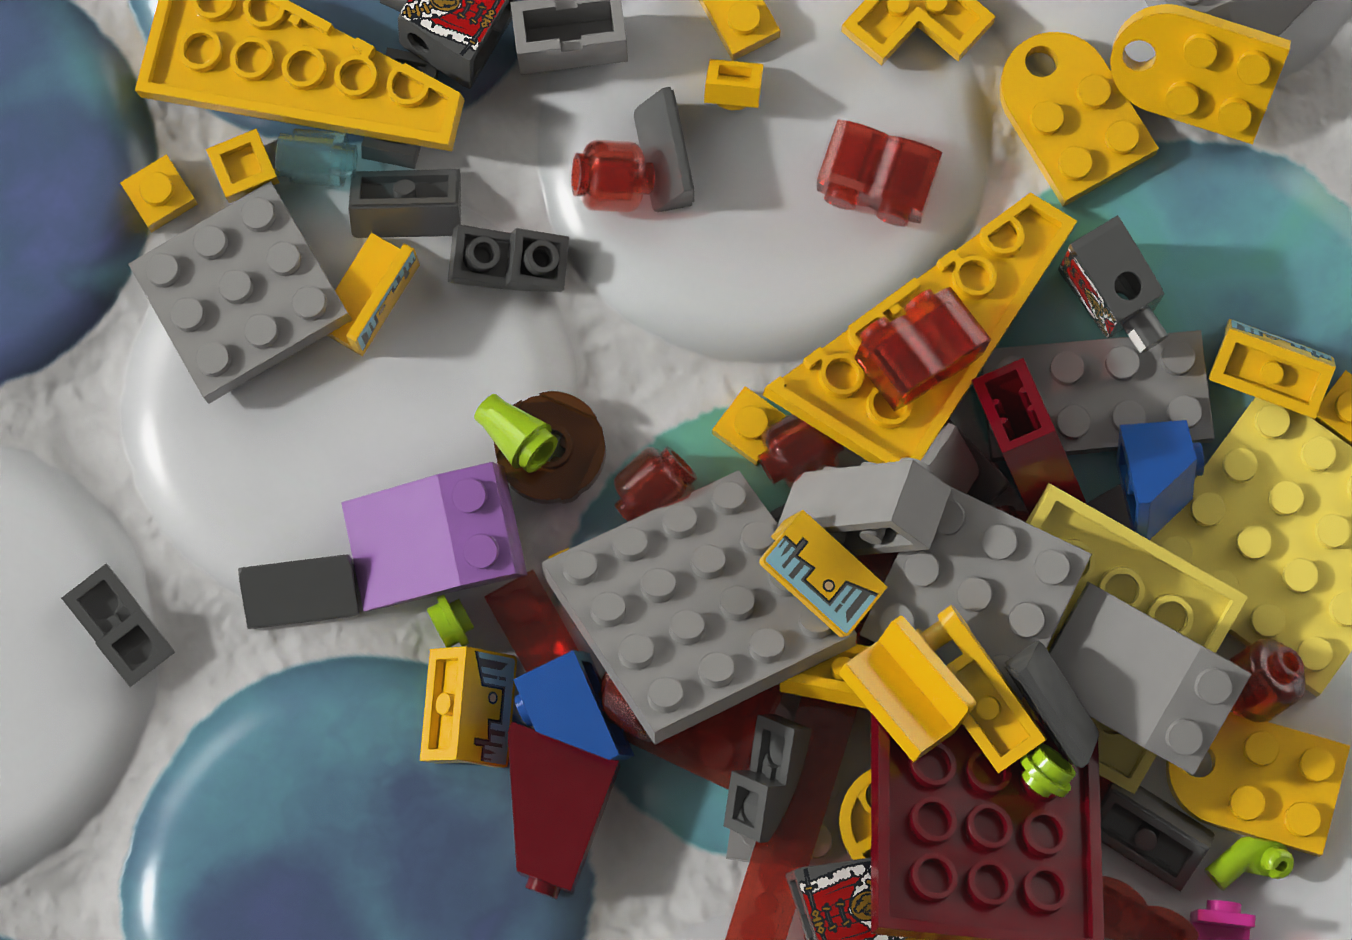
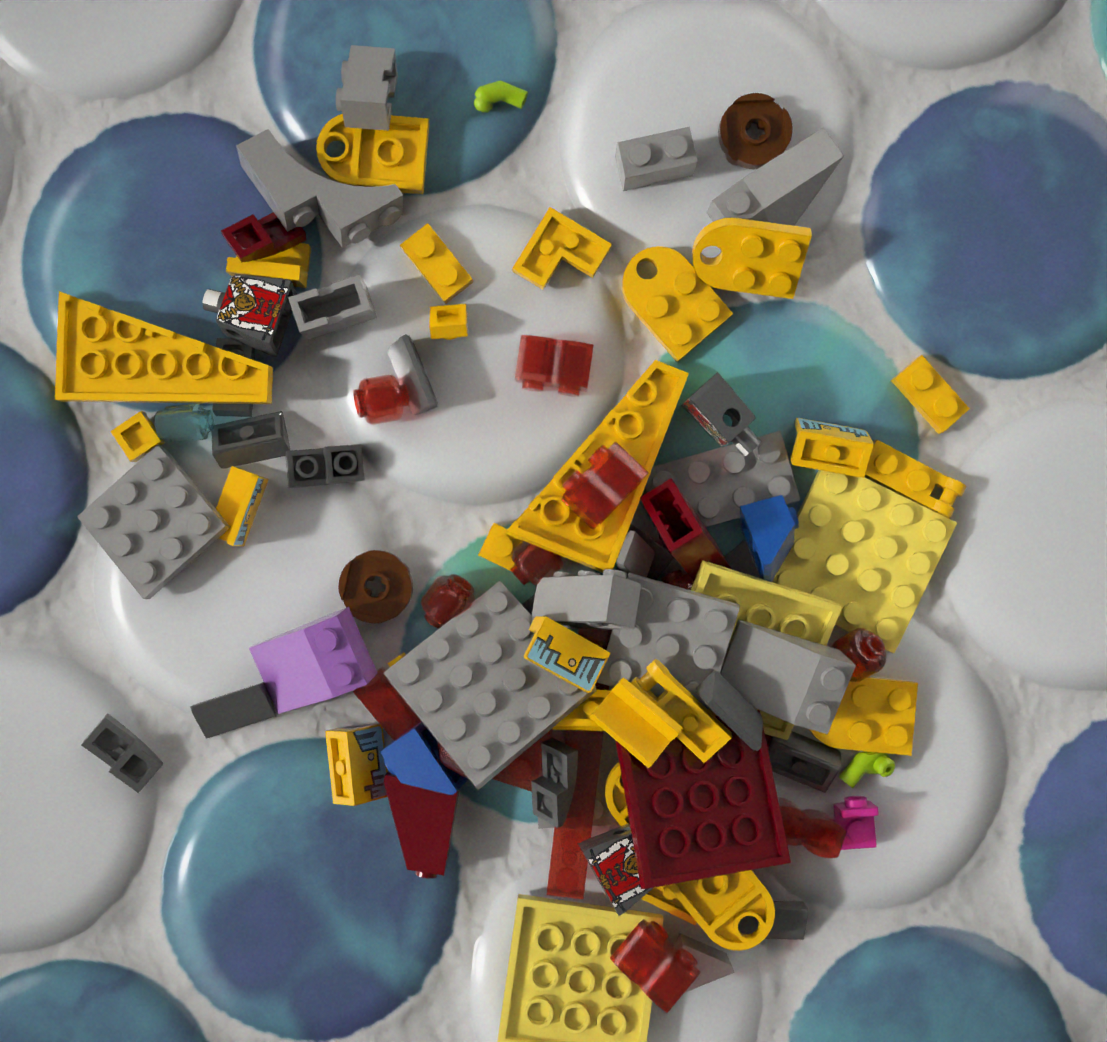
camera: 20 degrees left, 10 degrees up
yellow plate [120,154,198,233] -> none
lime plate [427,594,474,648] -> none
lime cone [474,394,558,473] -> none
lime plate [1020,743,1076,797] -> none

